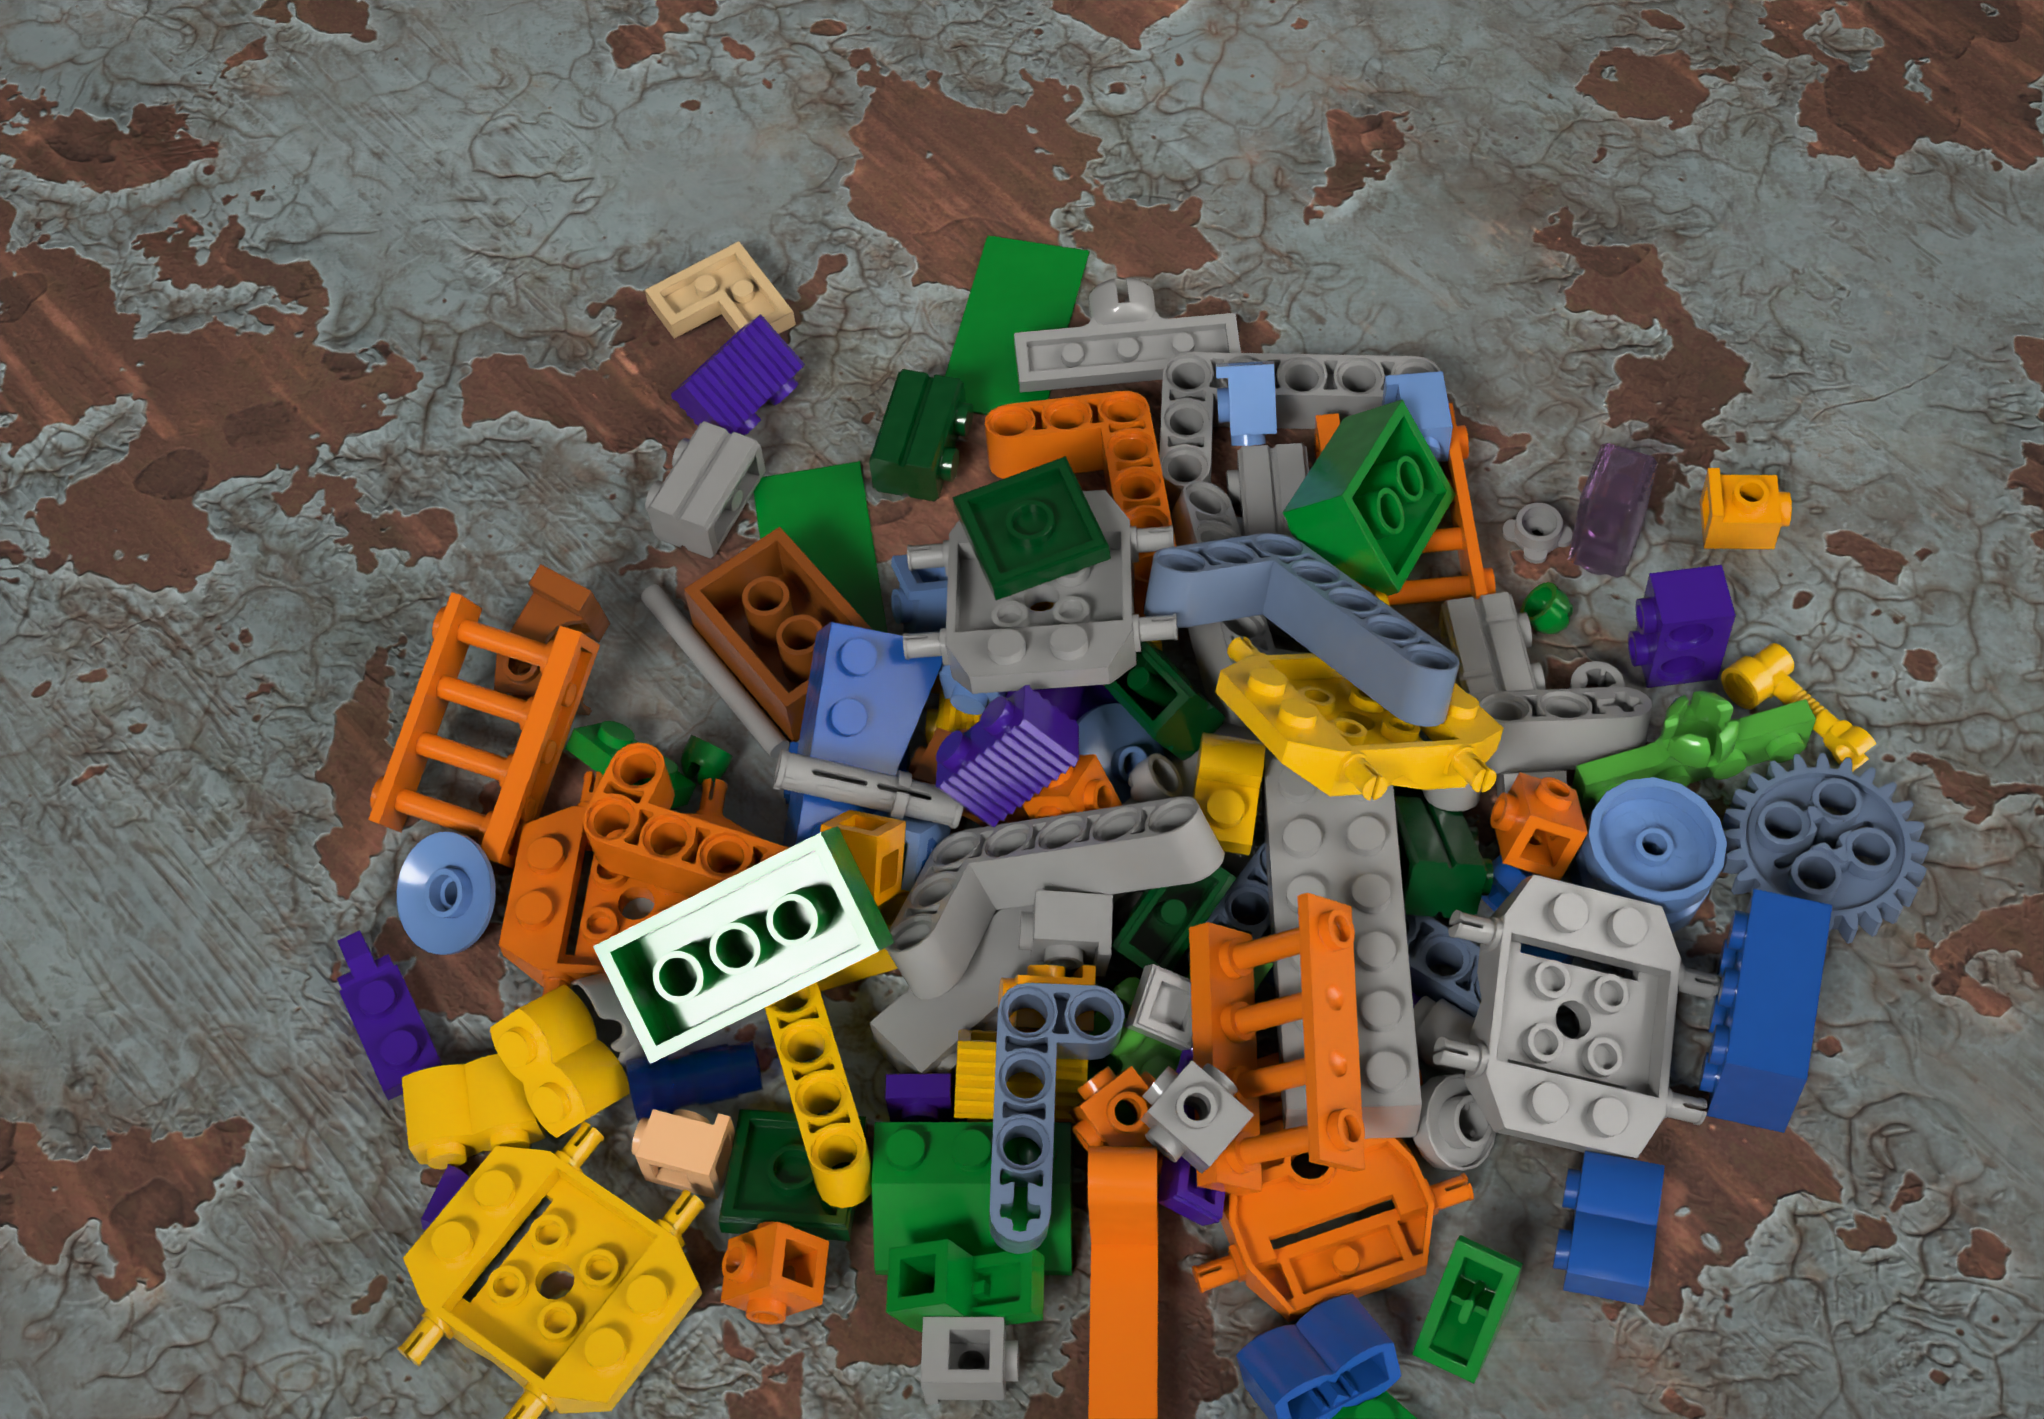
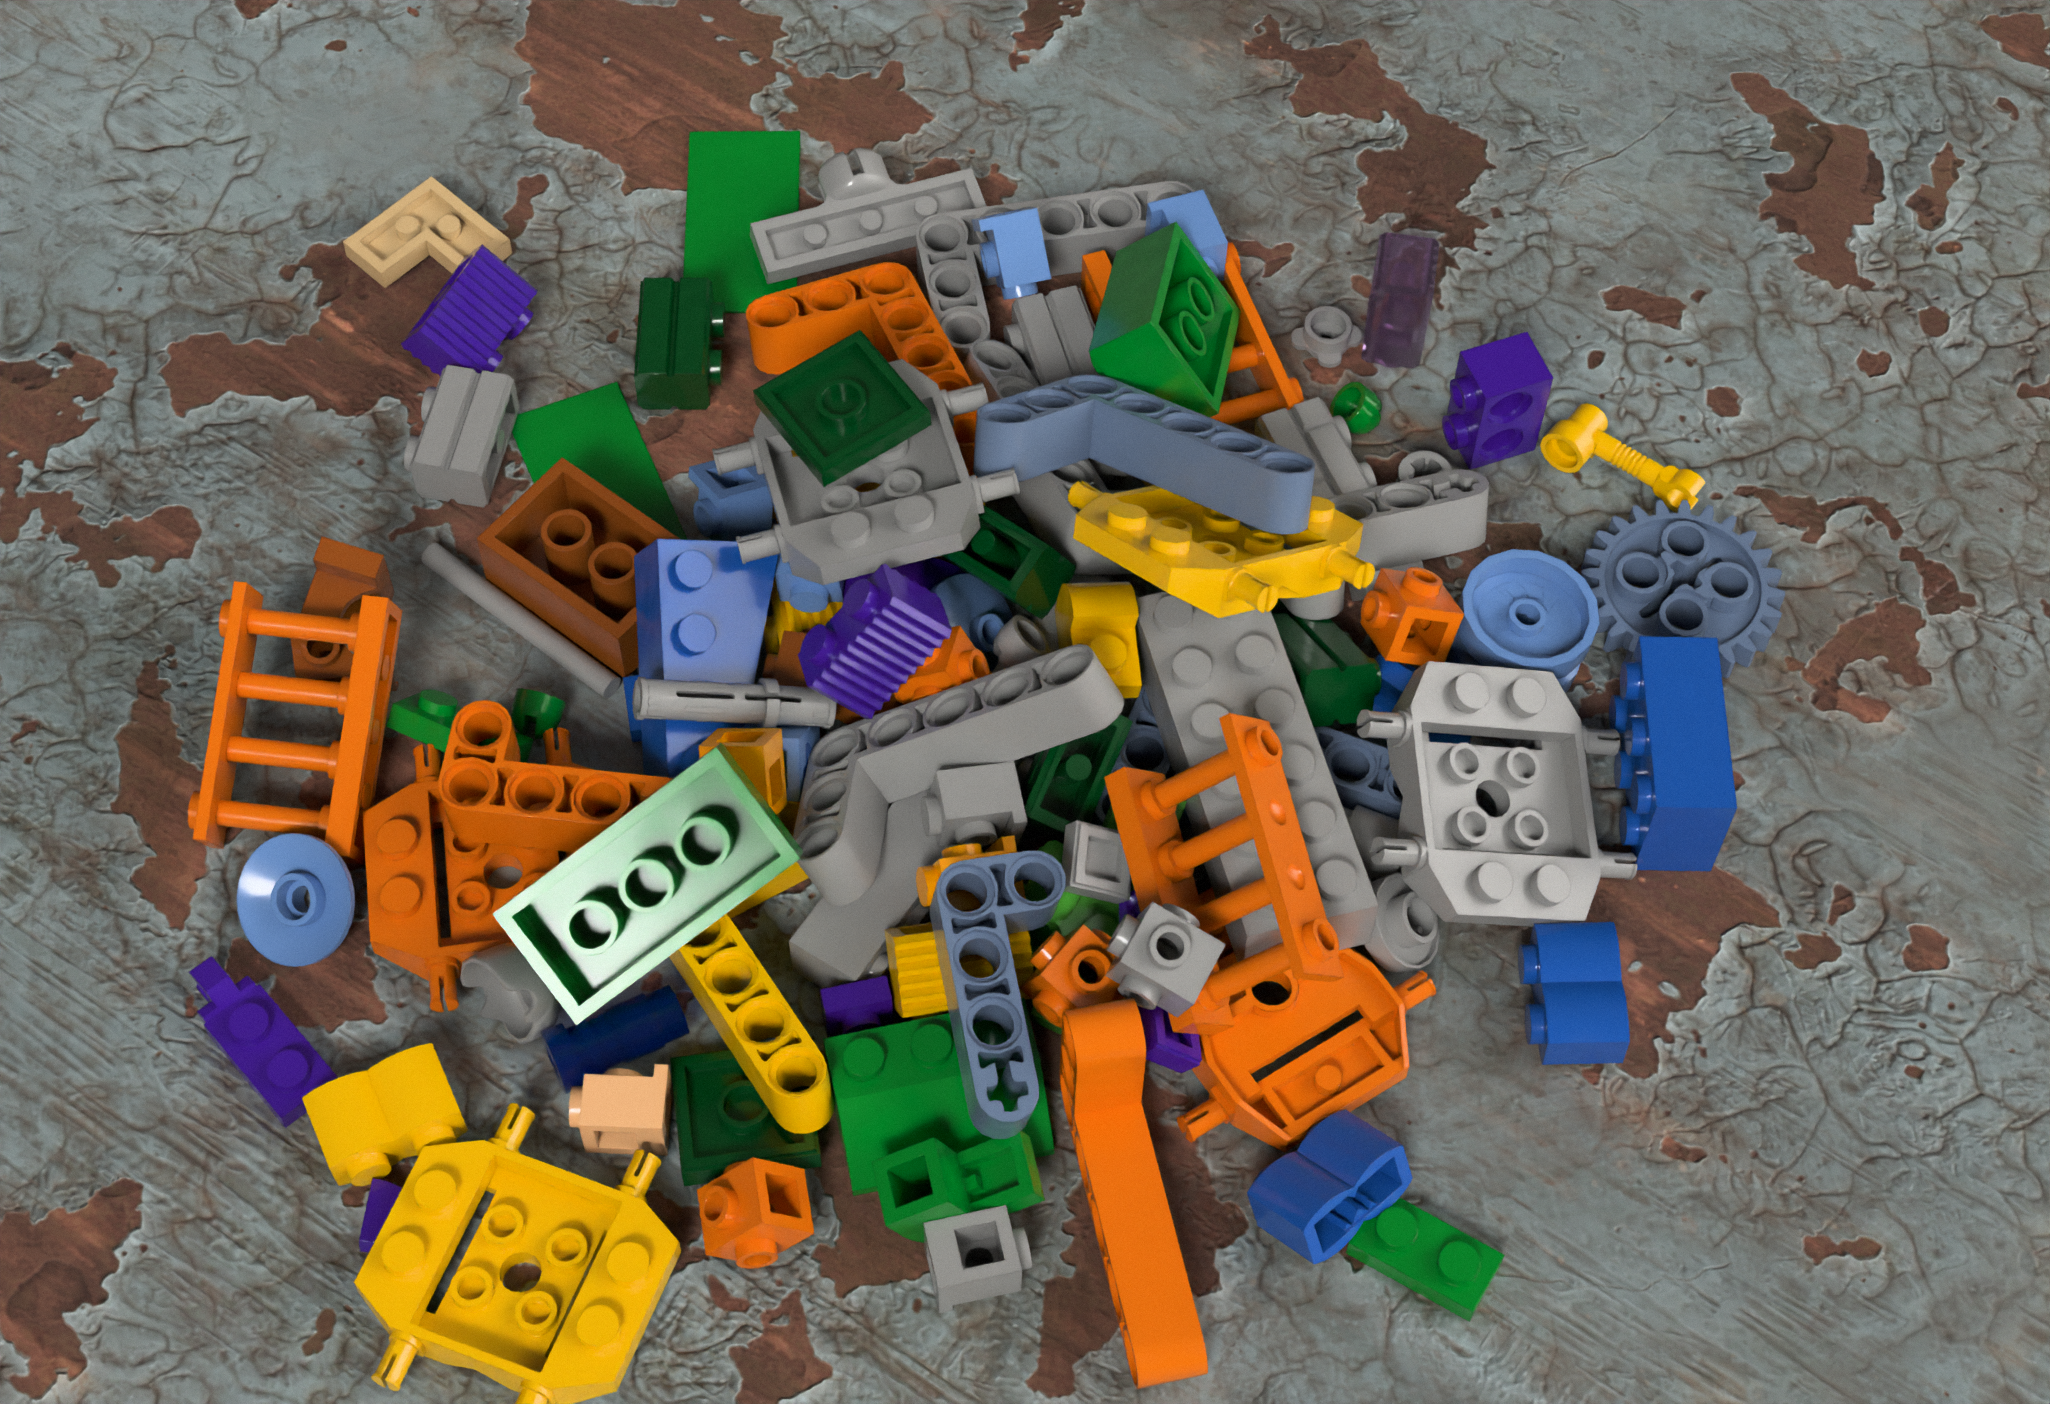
camera: 20 degrees left, 0 degrees up
yellow brick [490,985,630,1138] -> none
green slope [1412,1235,1523,1384] -> none
bright green plate [1572,691,1816,815] -> none
light orange brick [1700,468,1792,549] -> none

